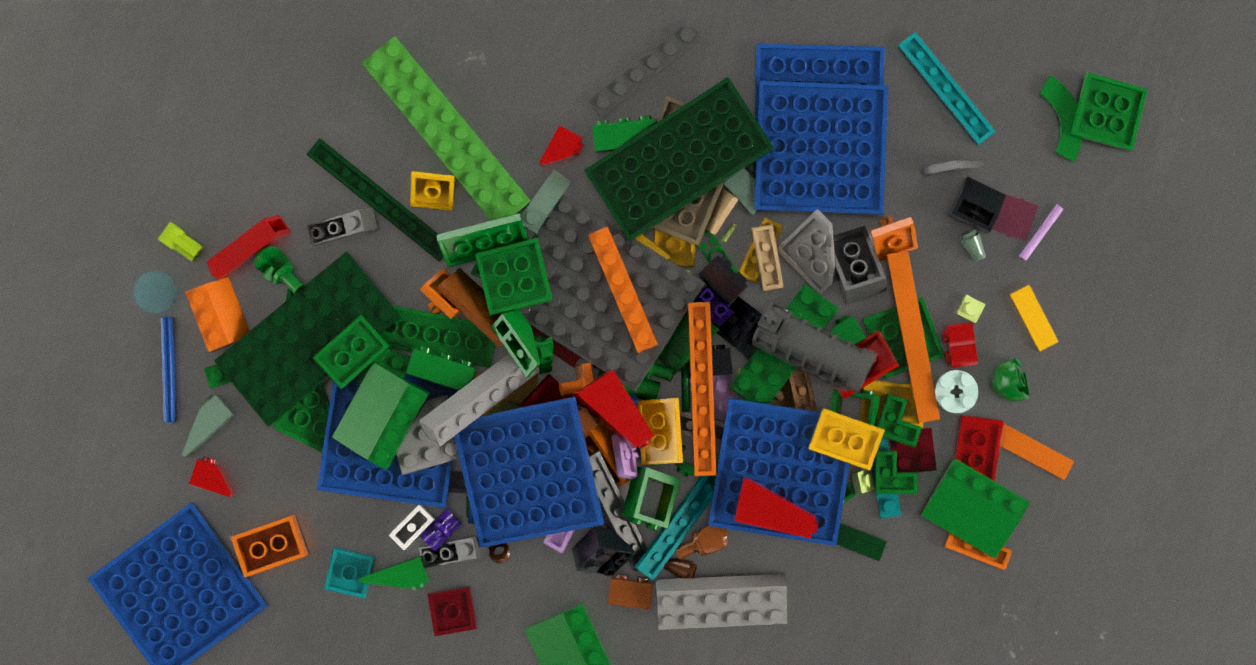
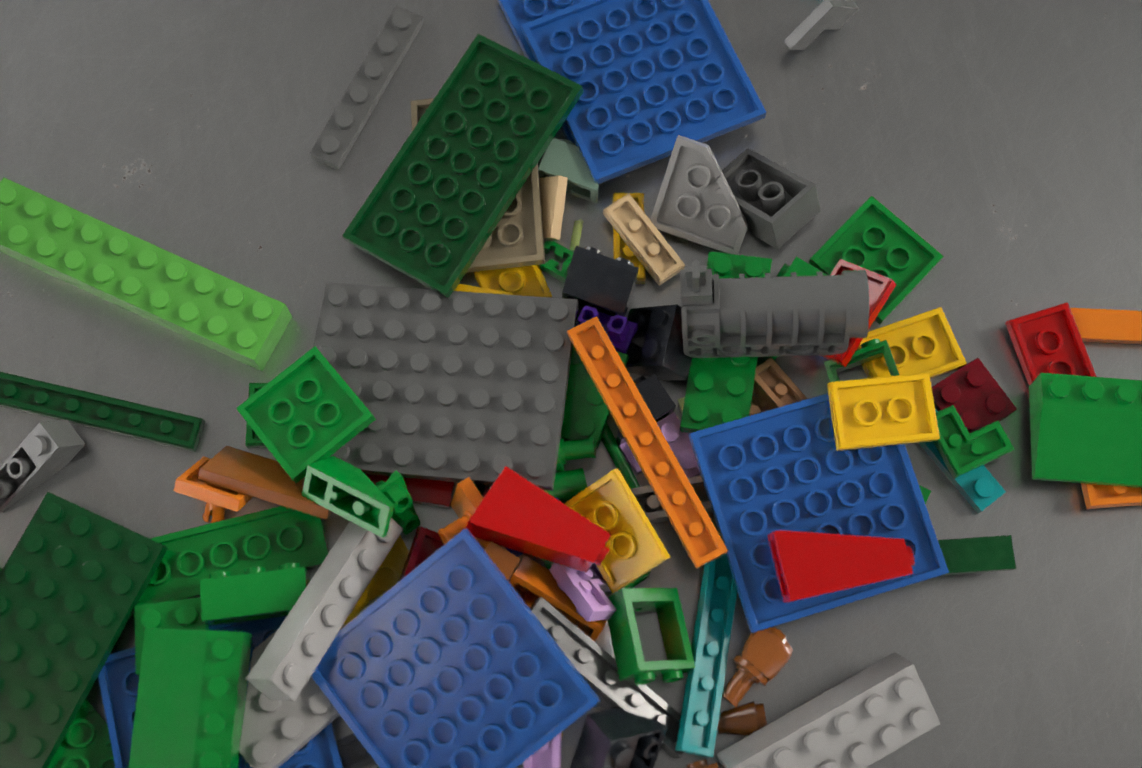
camera: 25 degrees left, 15 degrees down
green tile [312,315,390,390] -> none
yellow slope [410,171,456,211] -> none
green plate [436,213,529,267] -> none
sand green slope [521,170,572,234] -> none
red slope [539,125,584,166] -> none
orange plate [588,226,658,353] -> none
green slope [592,115,656,153] -> none
green bracket [673,444,694,478] -> none
yellowish green plate [851,469,874,494] -> none
orange tile [871,216,918,261] -> none
green tile [877,394,922,448] -> none
orange tile [886,251,940,423] -> none
light aqua brick [934,370,978,413] -> none
red brick [942,322,978,368] -> none
black slope [949,176,1006,233] -> none
yellowish green plate [956,295,986,324] -> none
sand green cone [960,228,986,262] -> none
green cylinder [992,358,1030,402] -> none
clear pink piece [993,194,1038,241] -> none
yellow tile [1009,285,1059,351] -> none
lavender bar [1019,204,1063,261] -> none

